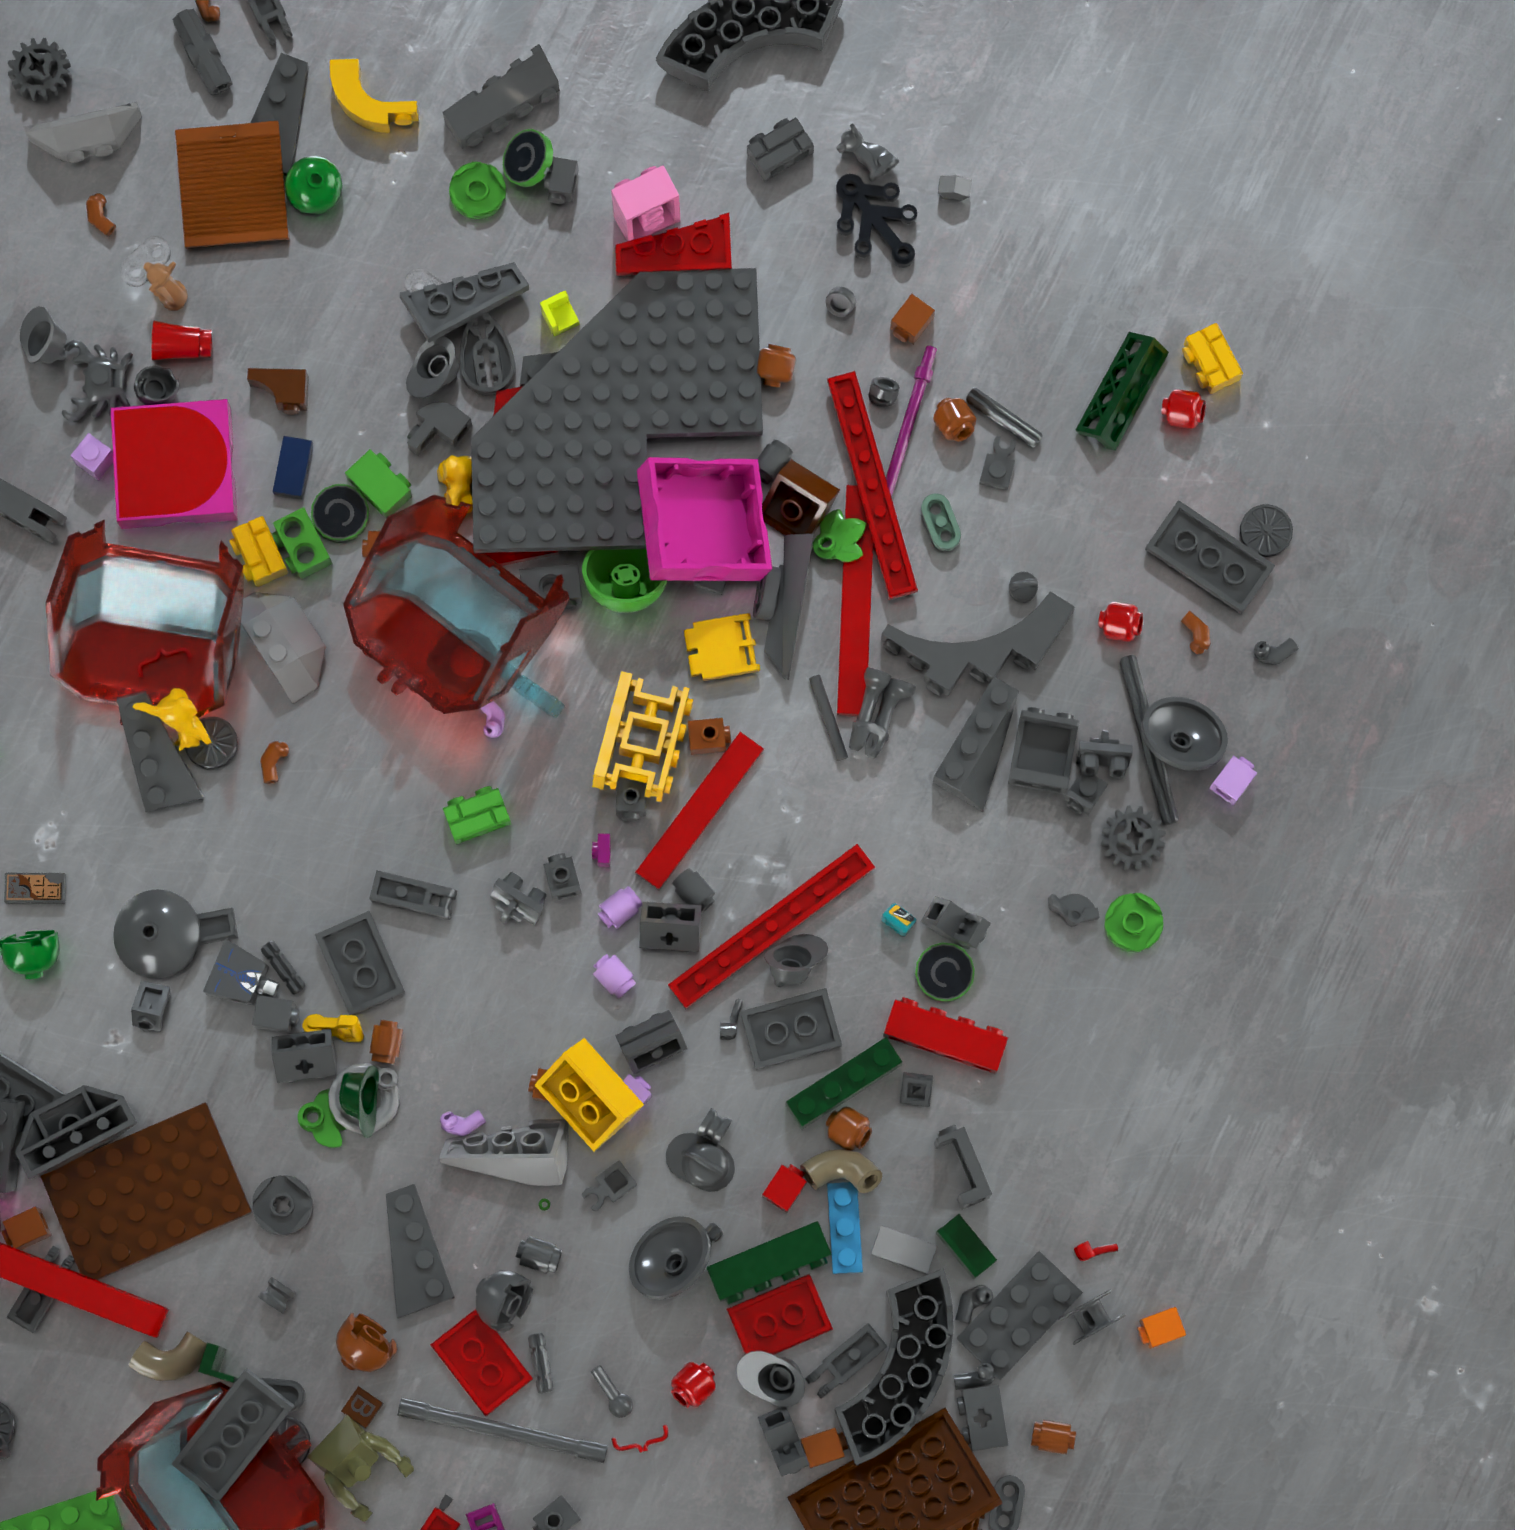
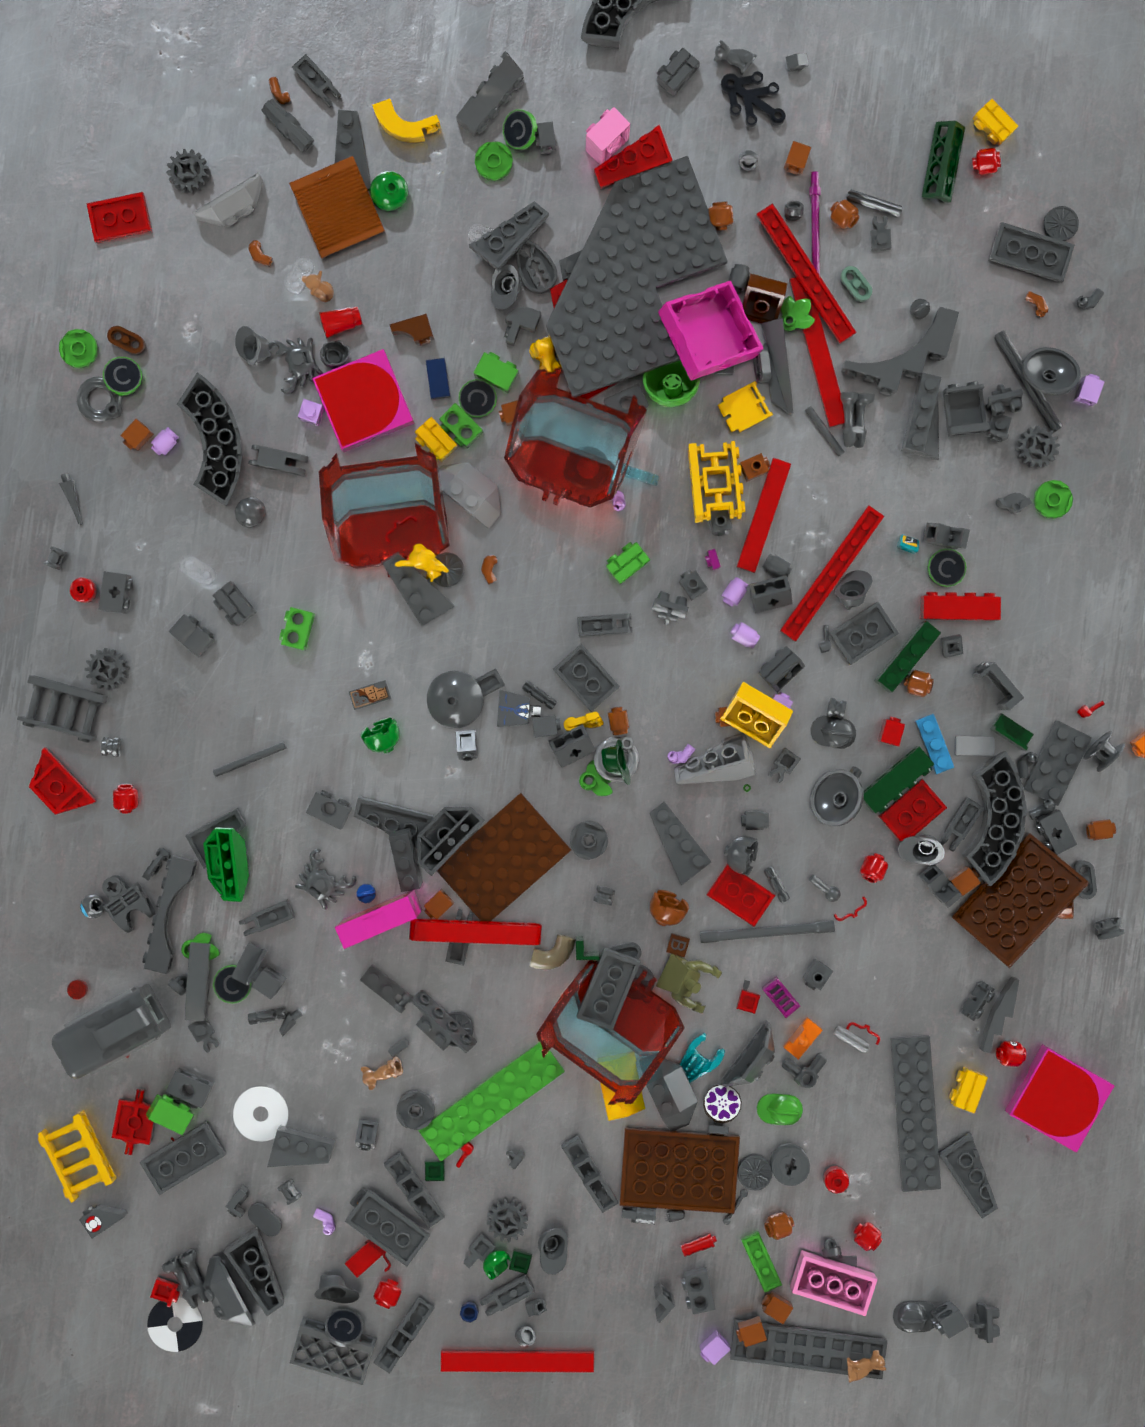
camera: 15 degrees left, 10 degrees up
neon yellow panel [540,290,580,337] -> none
dark tan cylinder [800,1149,882,1193] -> none
red head [1098,602,1143,642] -> none

